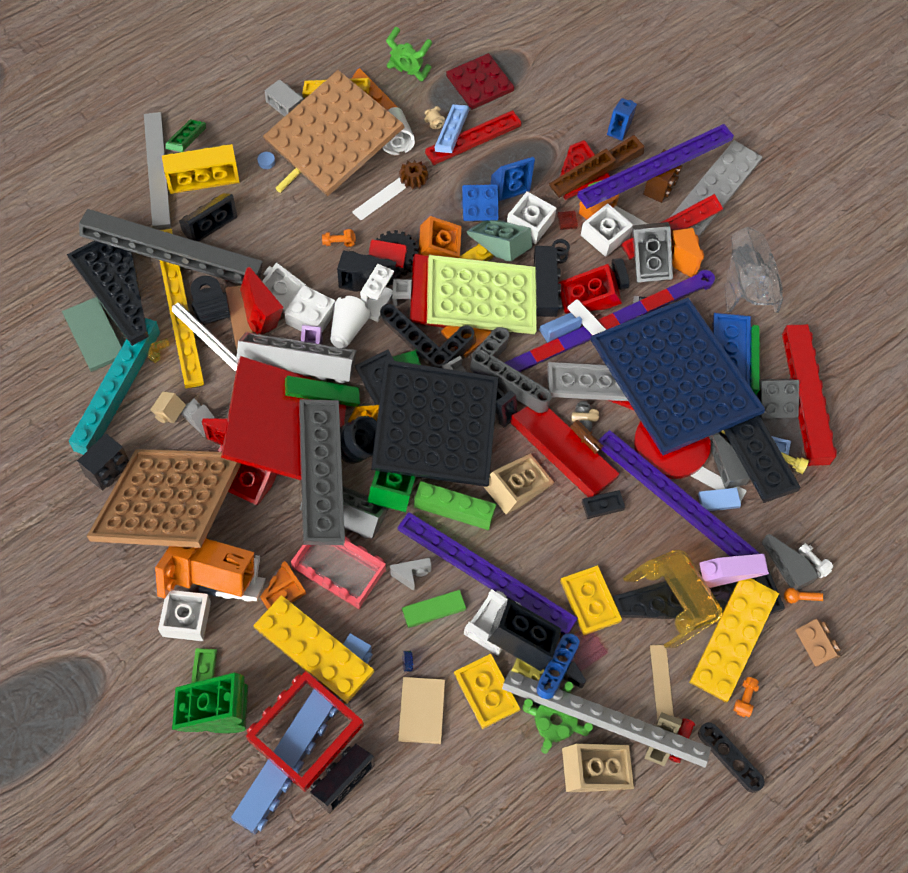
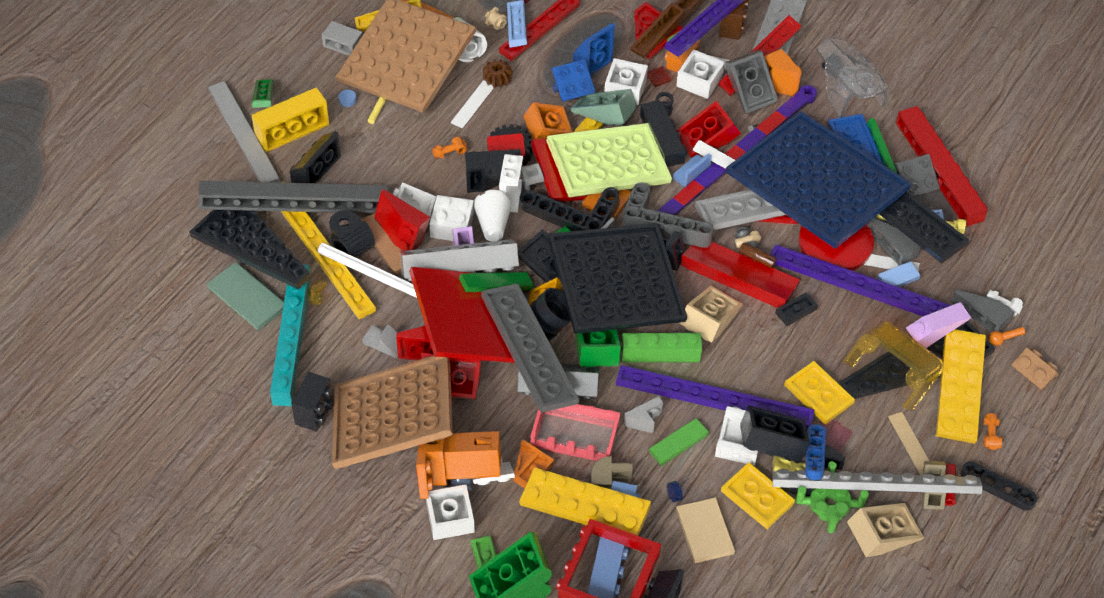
camera: 15 degrees left, 10 degrees down
tan brick [150,392,186,423] -> none
black beam [611,258,629,290] -> none
none -> dark tan brick [591,456,632,489]

